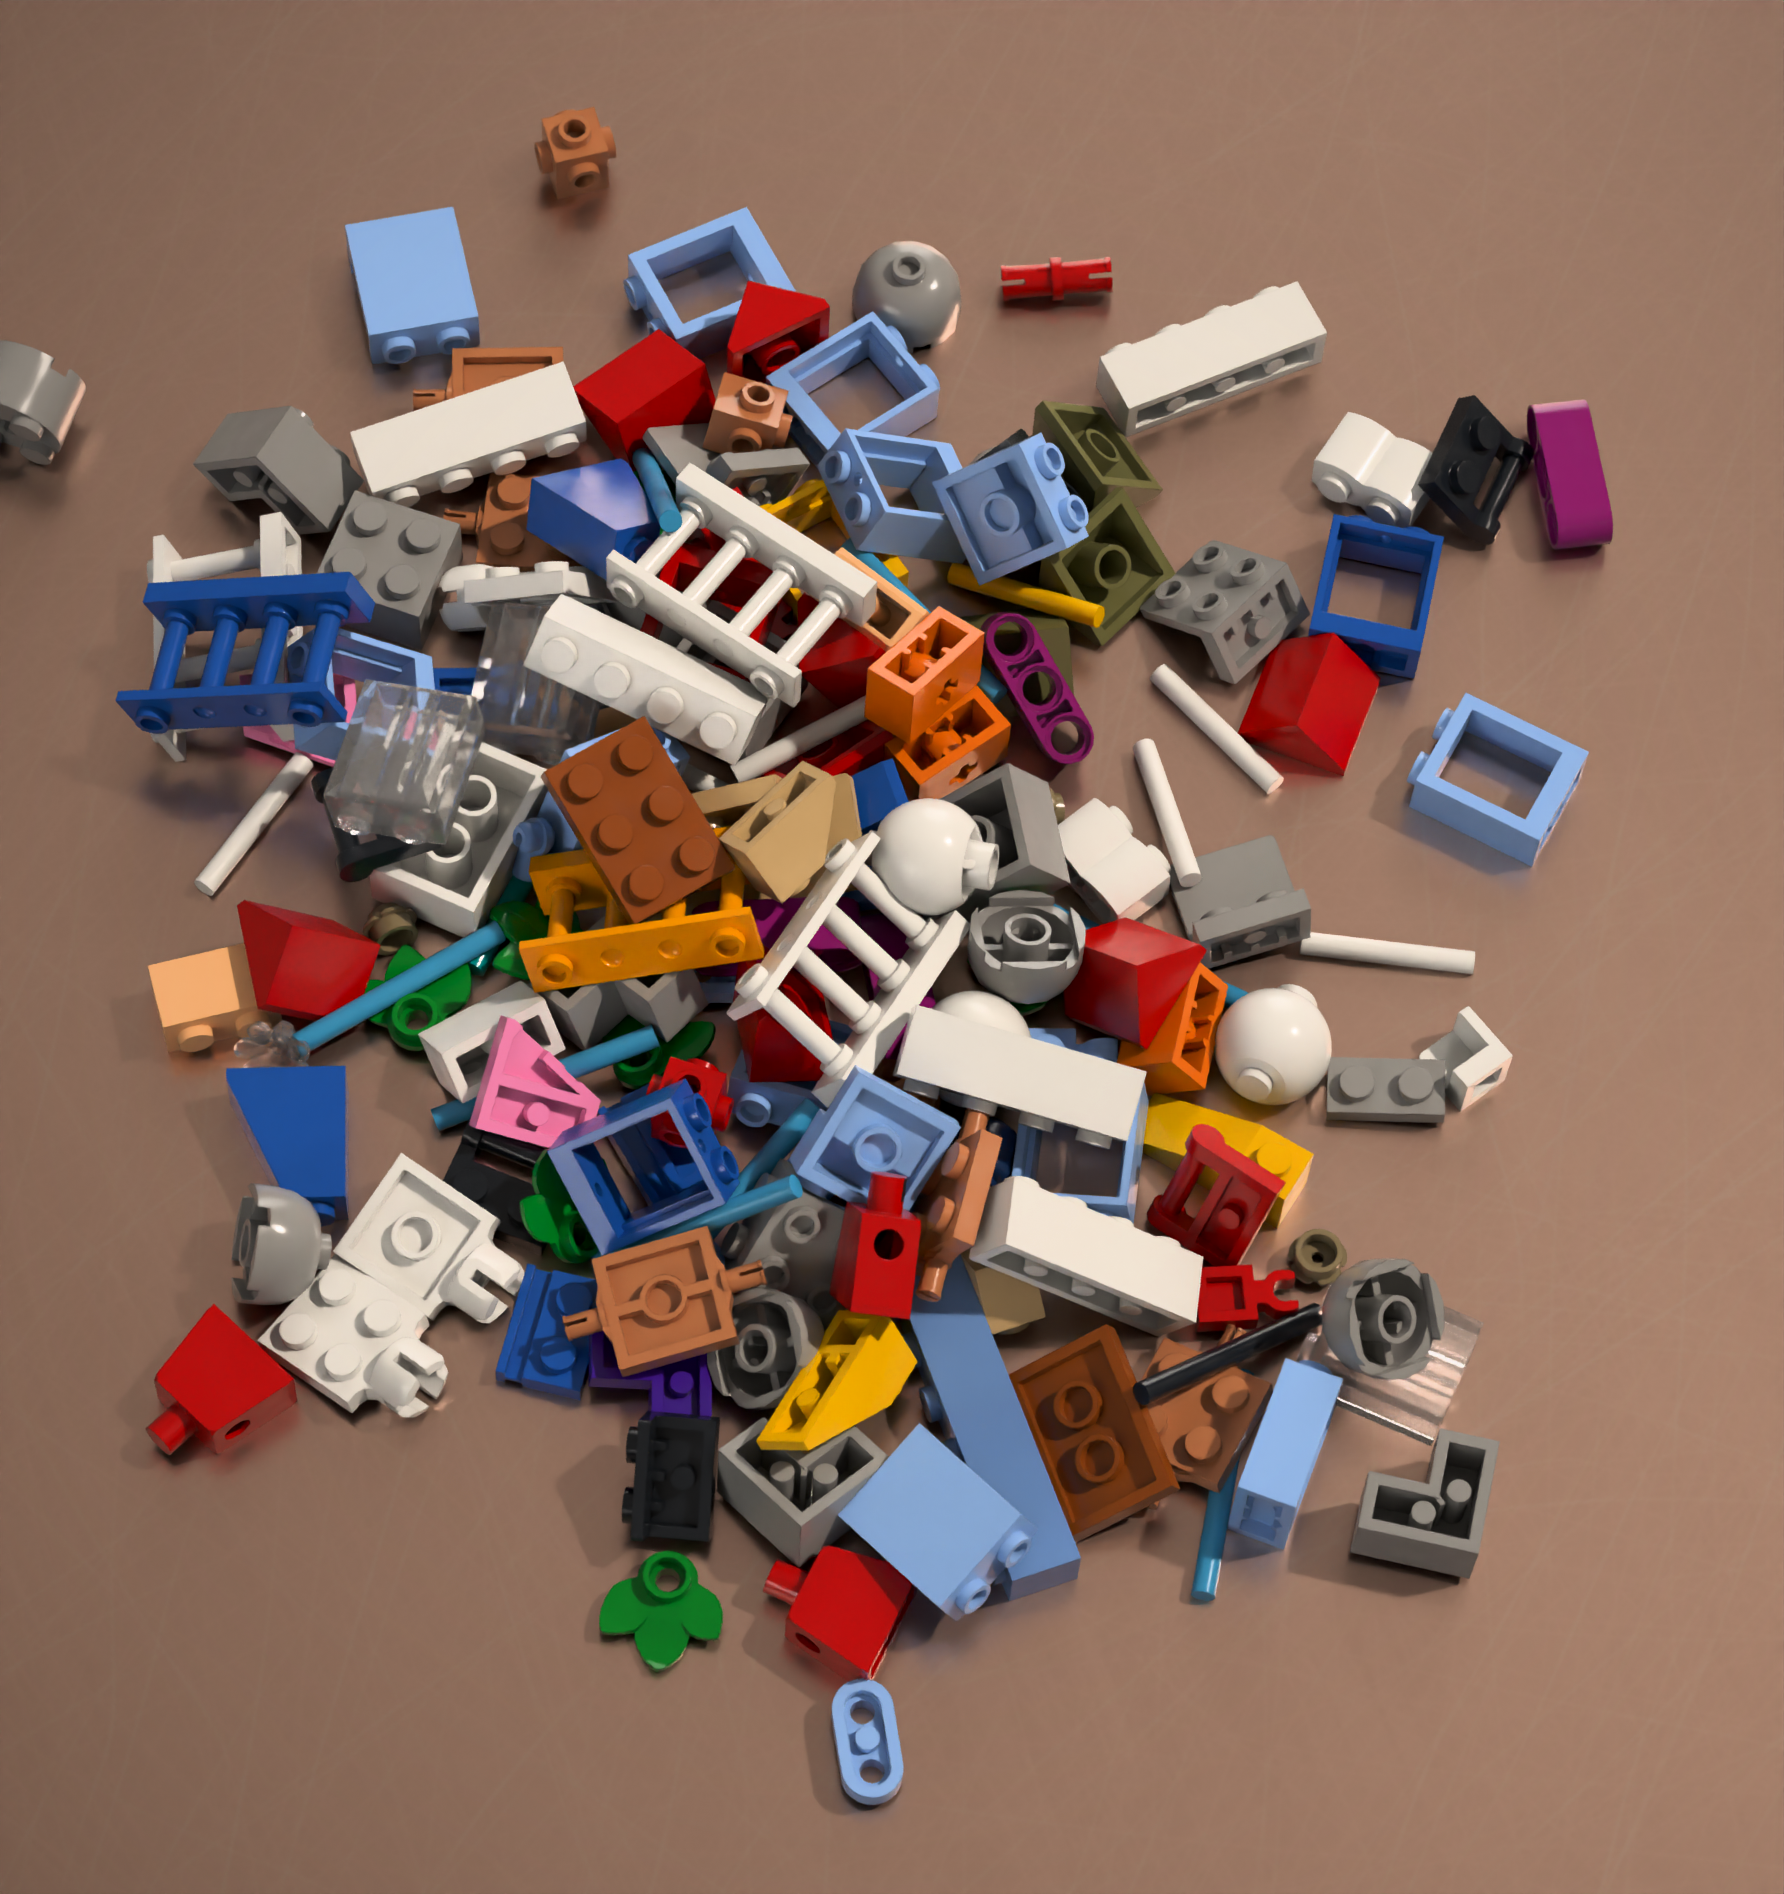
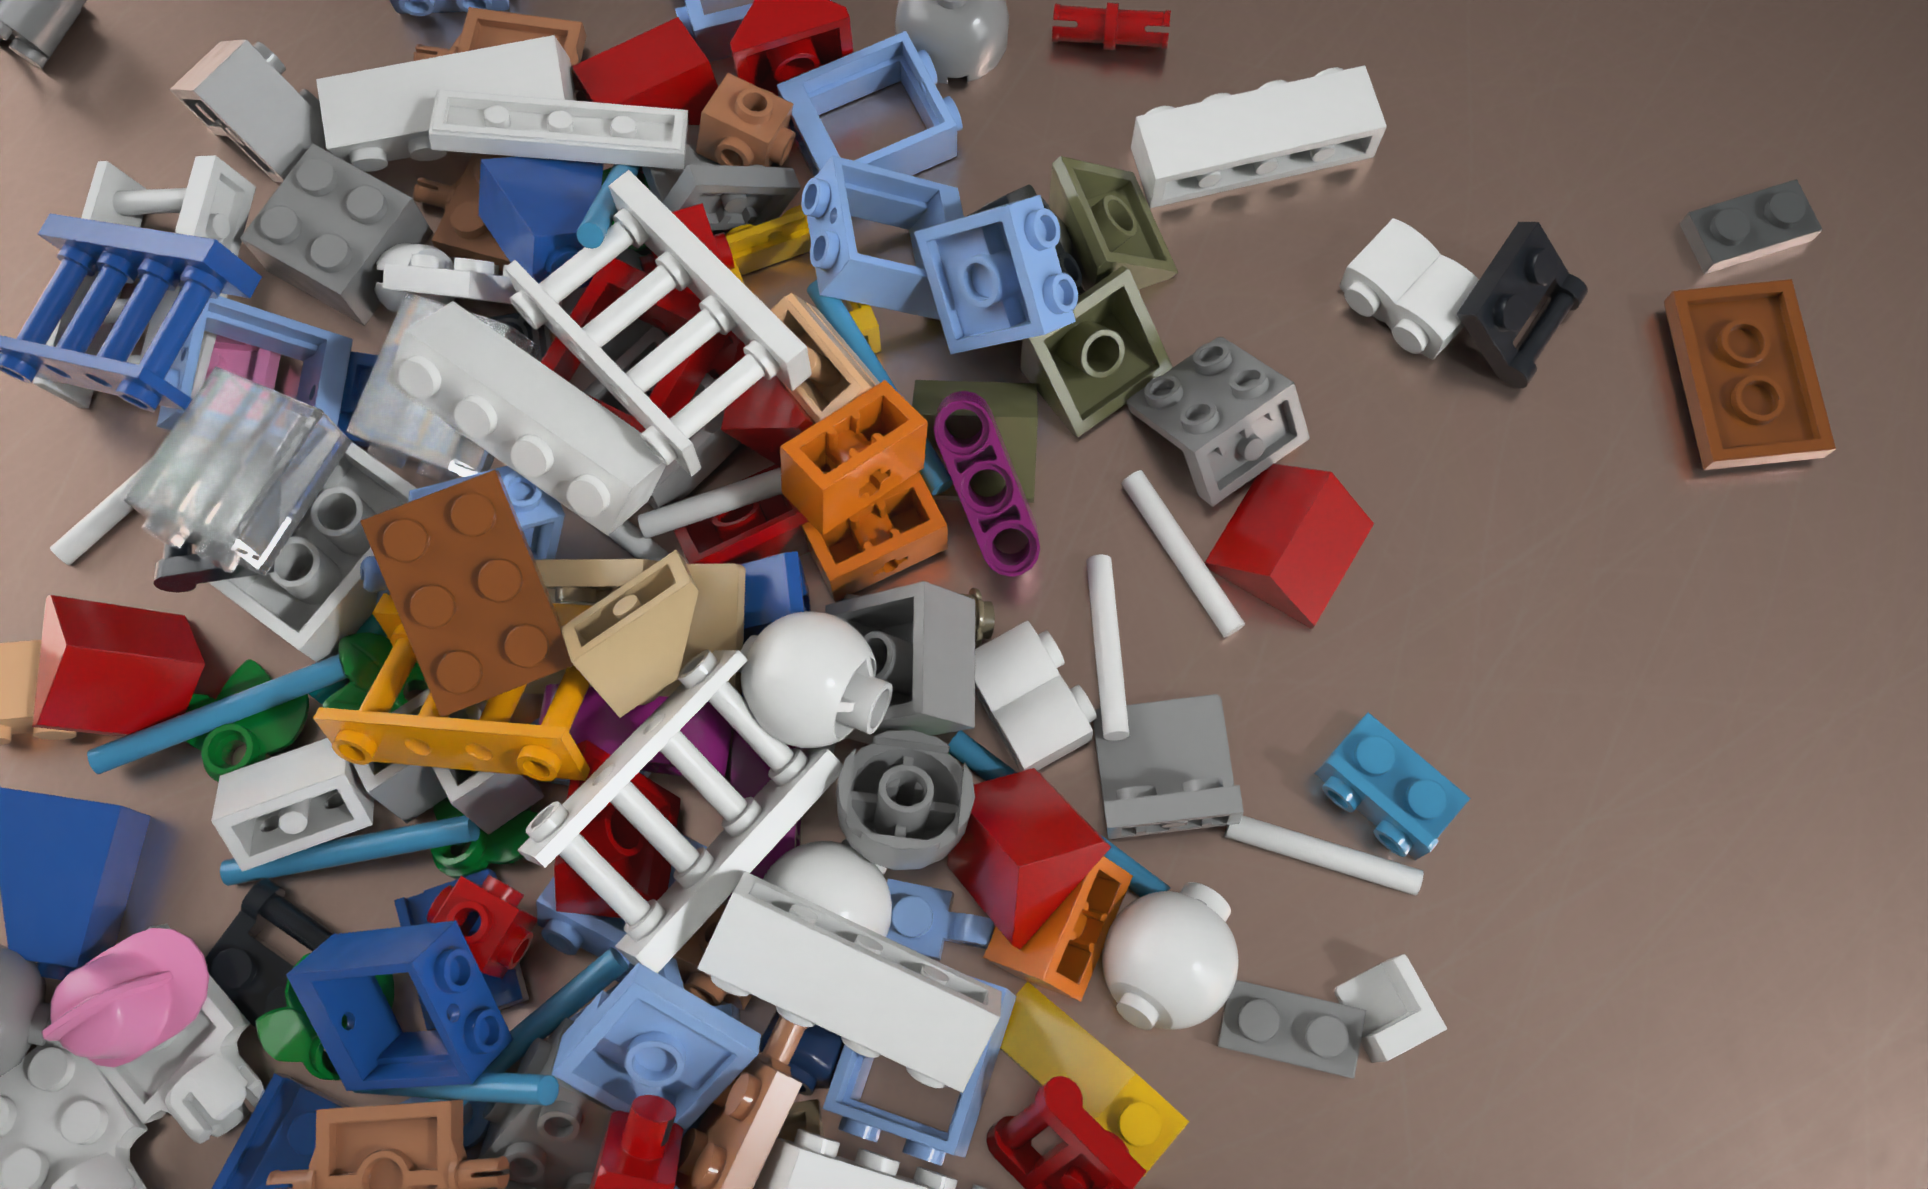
camera: 15 degrees right, 10 degrees up
clear plant [234,1020,310,1068] -> none
dark tan plate [362,902,418,955] -> none
bright pink wing [469,1015,601,1148] -> none
yellow bar [947,563,1105,628] -> none
blue window [1308,514,1444,679] -> none
light blue window [1407,693,1589,867] -> none
magenta beam [1527,399,1613,549] -> none
none -> bright pink piece [41,928,209,1068]
none -> white tile [428,89,688,170]
none -> dark azure bracket [1314,712,1471,860]
none -> dark orange plate [1664,279,1836,470]
none -> dark grey plate [1679,179,1823,275]

